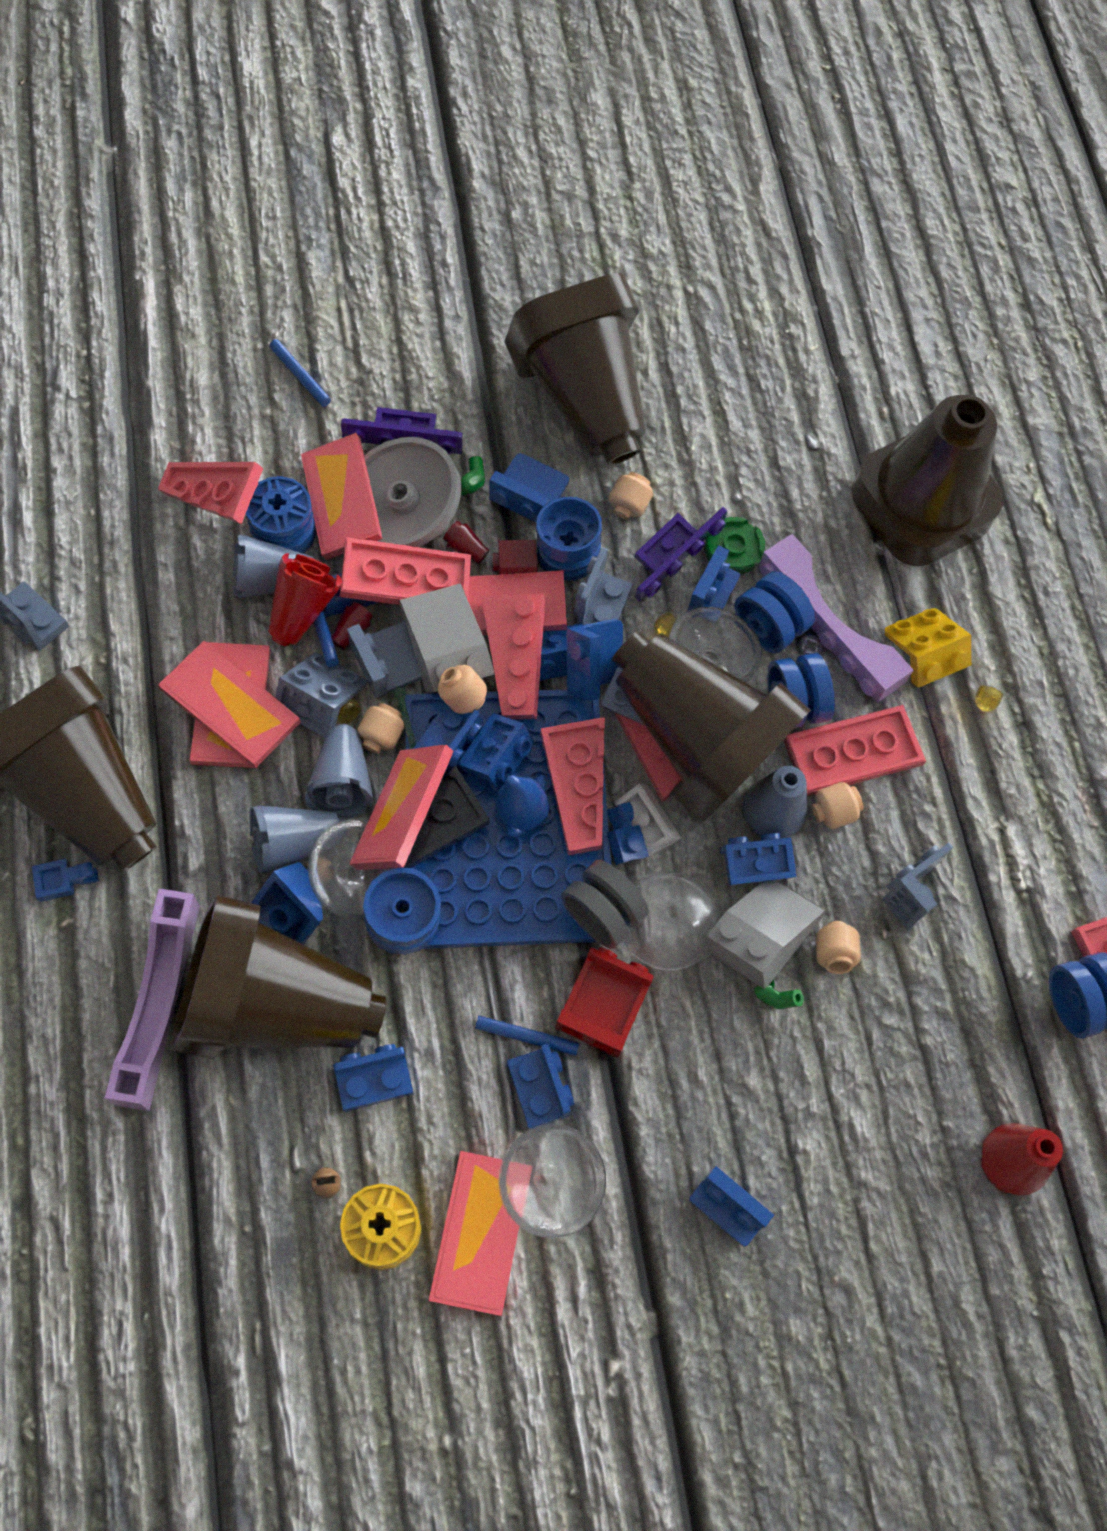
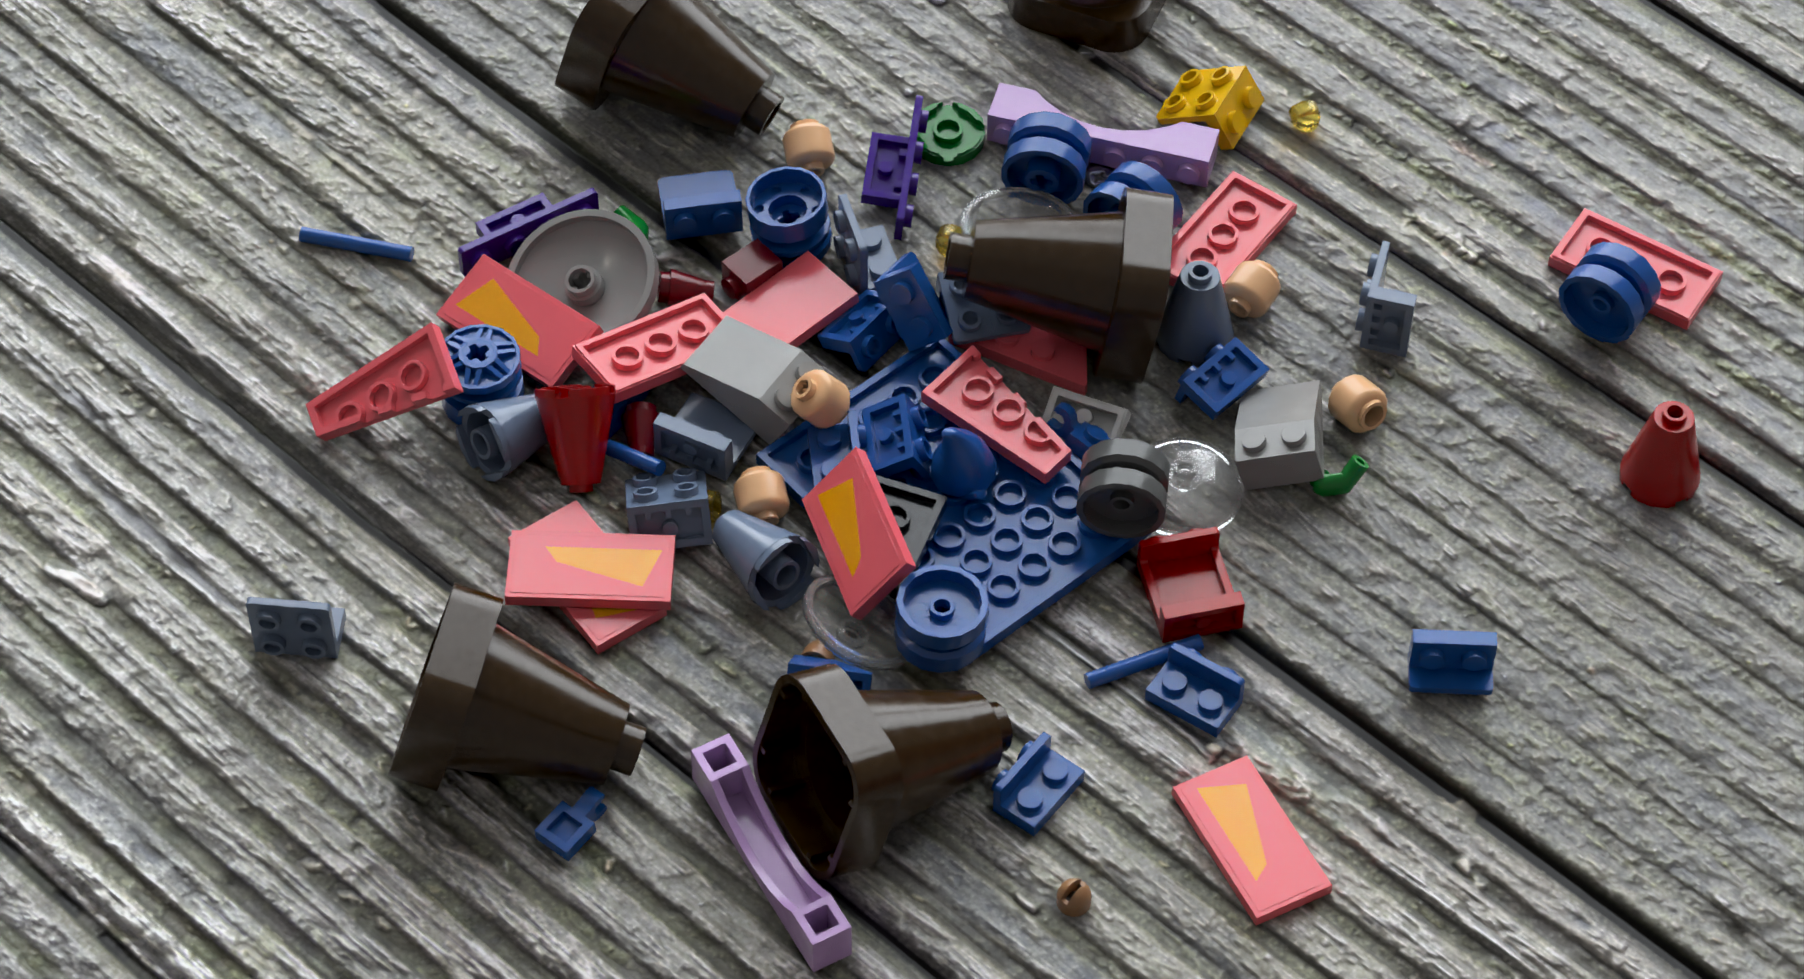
camera: 30 degrees left, 15 degrees down
sand blue cone [249,805,345,873] -> none
yellow wheel [340,1183,421,1271] -> none
clear green hinge [393,687,416,749] -> none
coral wing [481,593,545,720] -> none
clear dish [498,1124,606,1238] -> none
blue bracket [687,545,740,624] -> none

